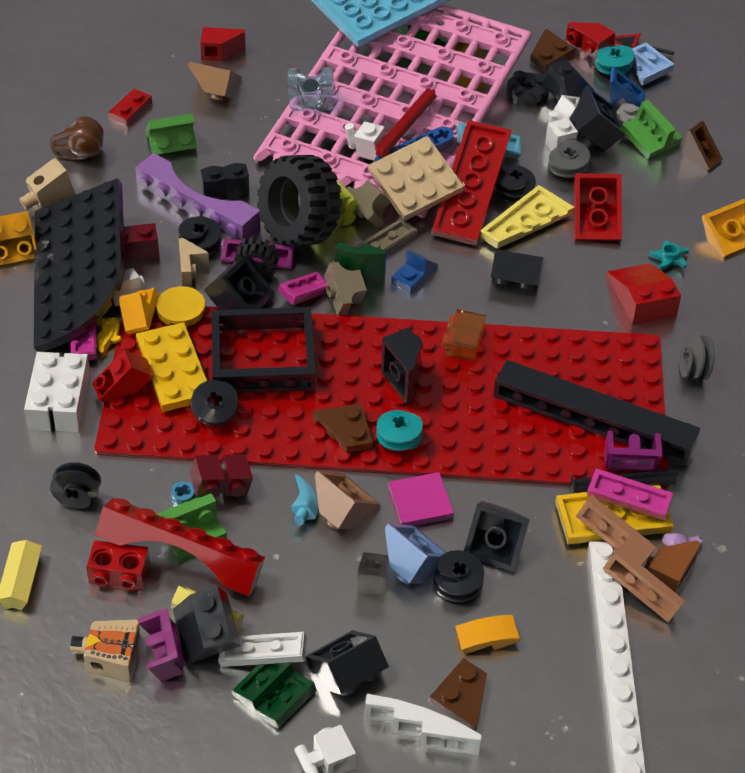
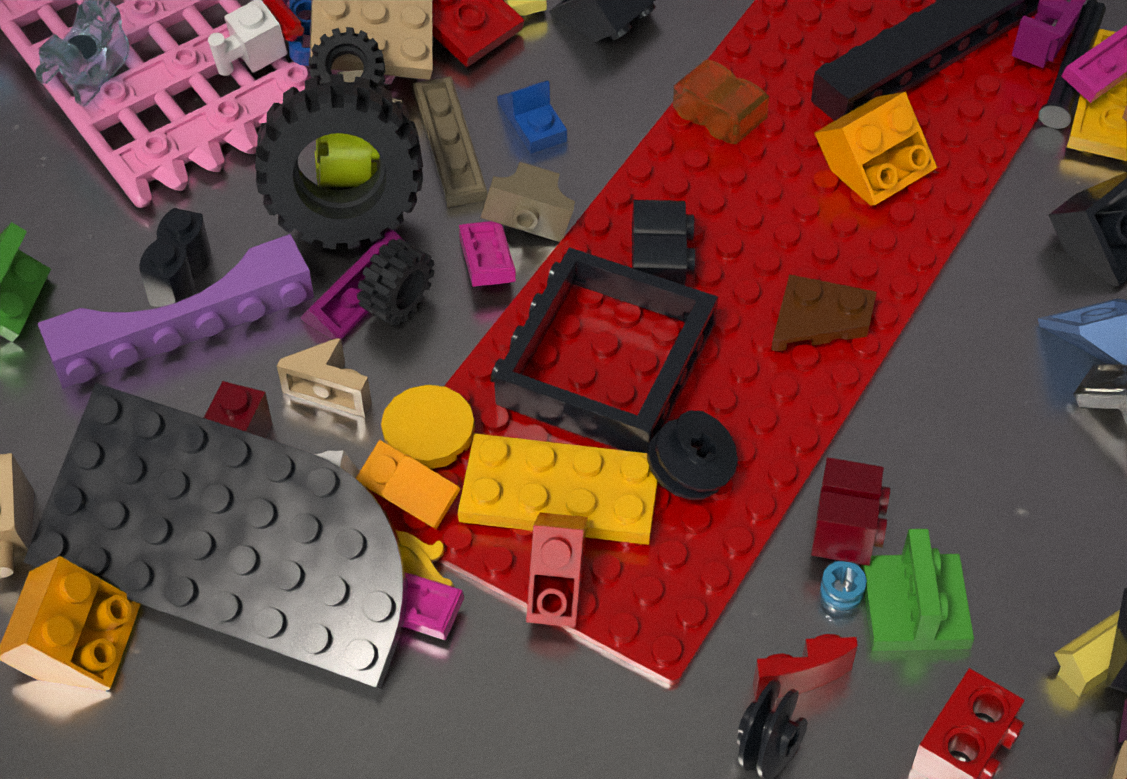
camera: 60 degrees left, 5 degrees up
white piece [24,352,90,432] -> none
red arch [95,498,265,596] -> none
black piece [178,216,221,255] -> none
black slope [204,256,275,310] -> none
medium azure bar [291,474,319,525] -> none
medium nougat slope [315,471,381,530] -> none
dark green slope [334,242,386,289] -> none
teal piece [376,410,423,451] -> none
black slope [381,327,423,405] -> none
dark pink tile [388,472,454,526] -> none
none -> black tyre [309,27,386,91]
none -> black brick [632,200,695,285]
none -> red slope [753,634,858,700]
none -> light orange slope [815,92,937,206]

